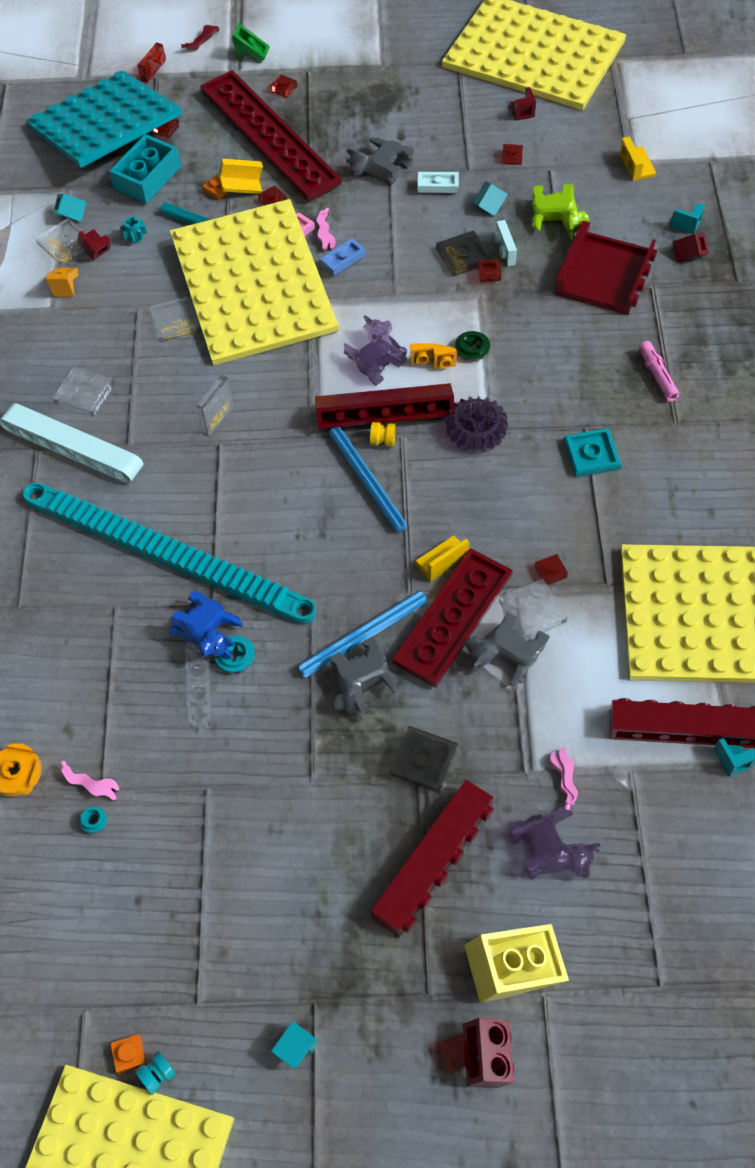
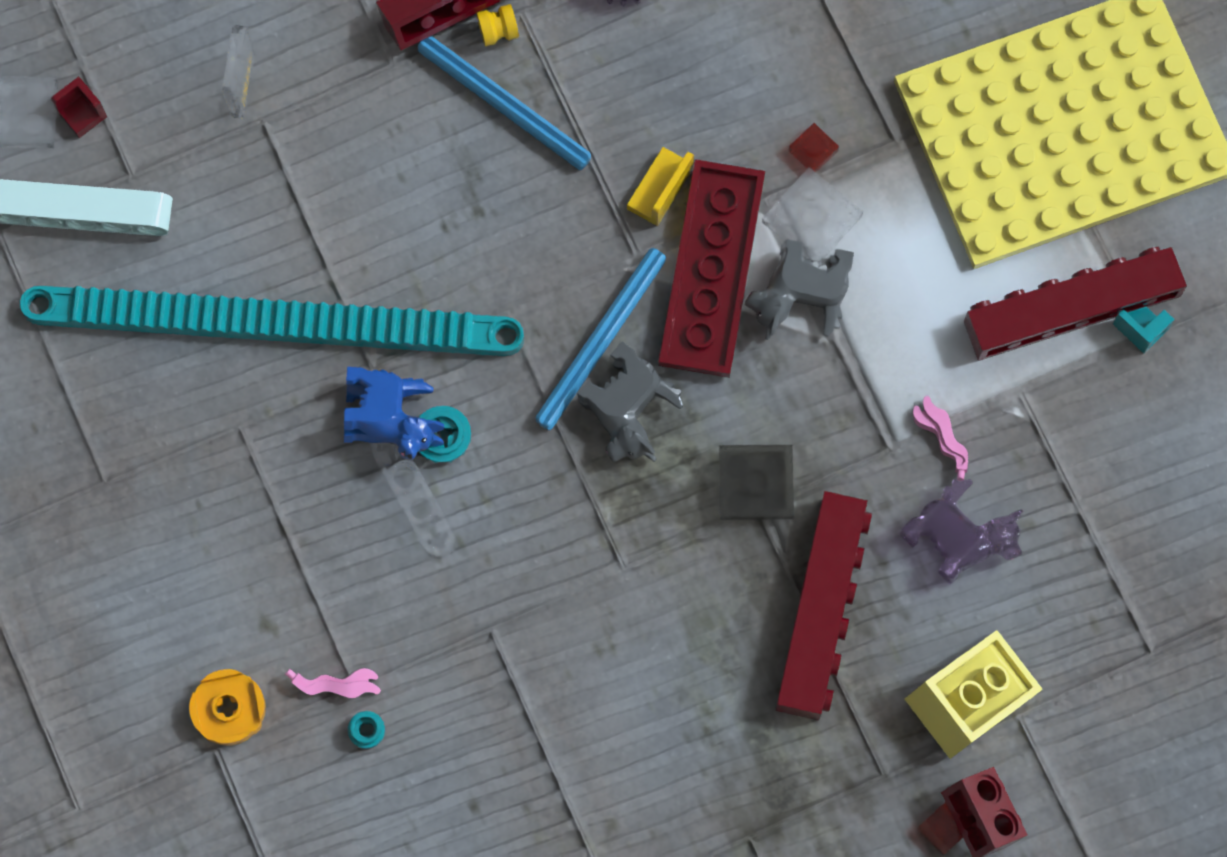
camera: 25 degrees left, 15 degrees up
none -> dark red panel [51,76,107,138]

